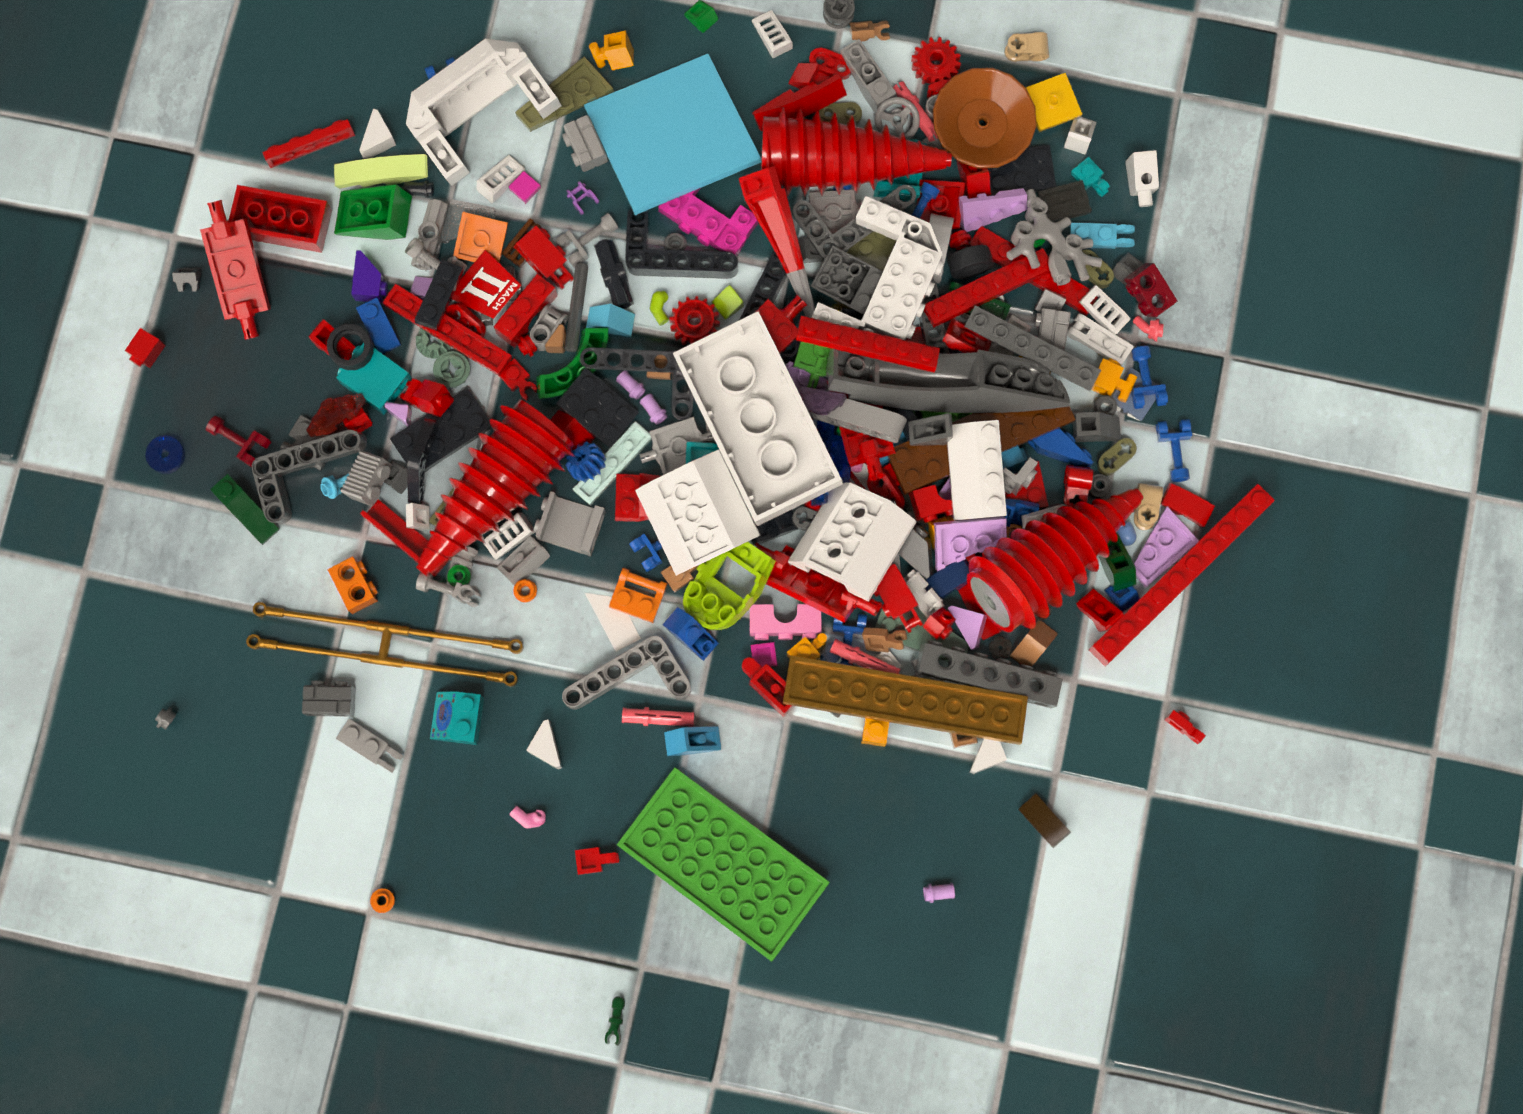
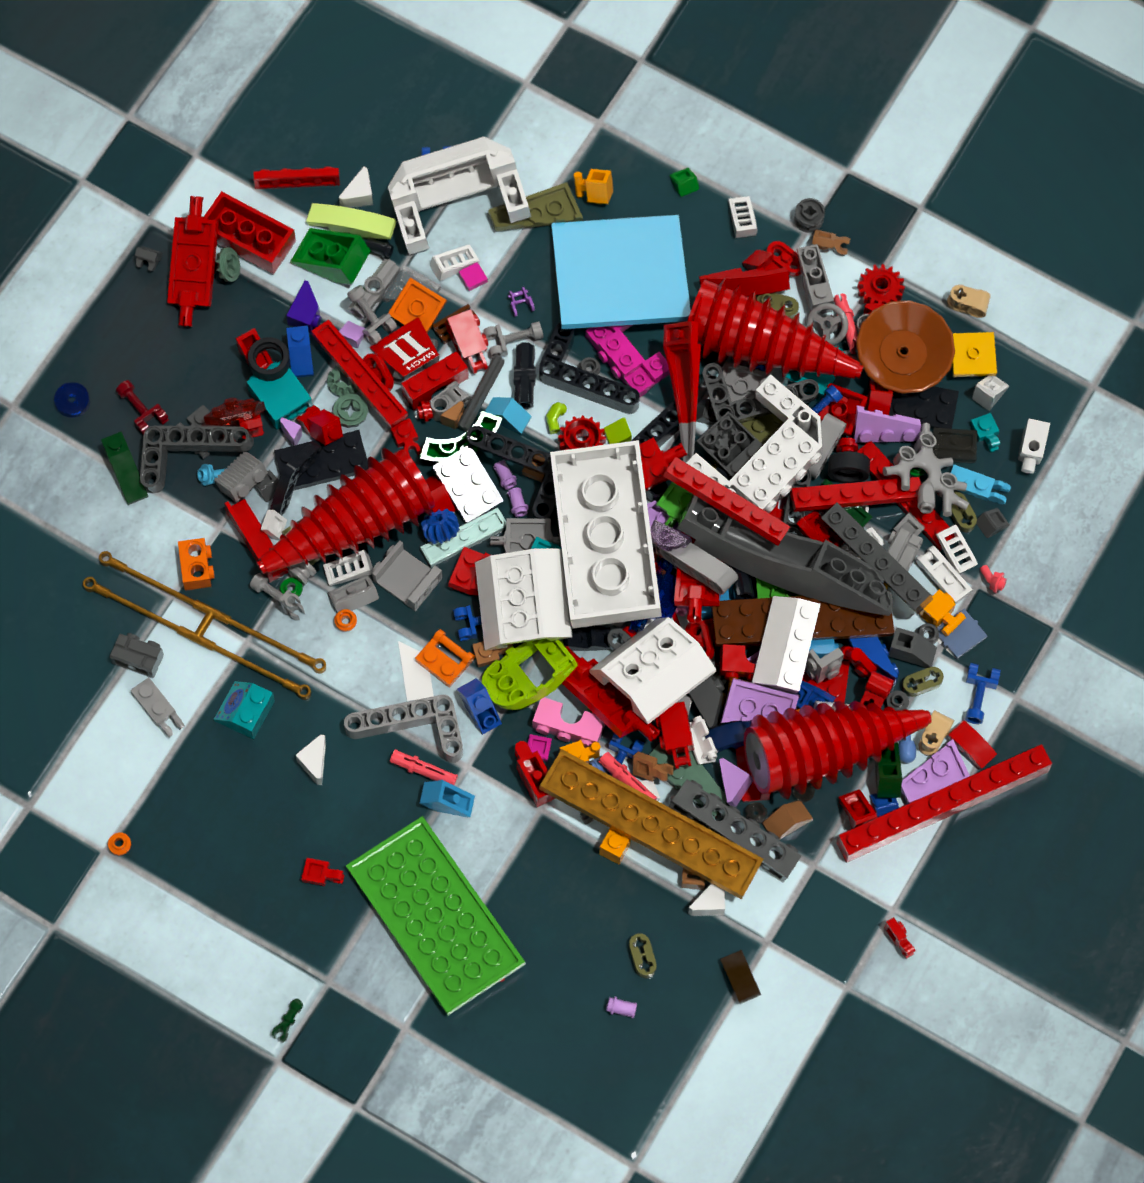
camera: 15 degrees right, 10 degrees down
red brick [124,328,165,368] -> none
black plate [414,260,464,331] -> none
bright pink arm [510,806,546,829] -> none
light grey brick [562,115,608,172] -> none
dark grey slope [908,413,953,446] -> none
red plate [923,607,956,640] -> none
dark red brick [1124,263,1178,317] -> none
blue bar [1131,346,1168,409] -> none
none -> sand green gear [215,247,240,282]
none -> olive beam [629,933,657,978]
none -> red plate [840,646,877,678]

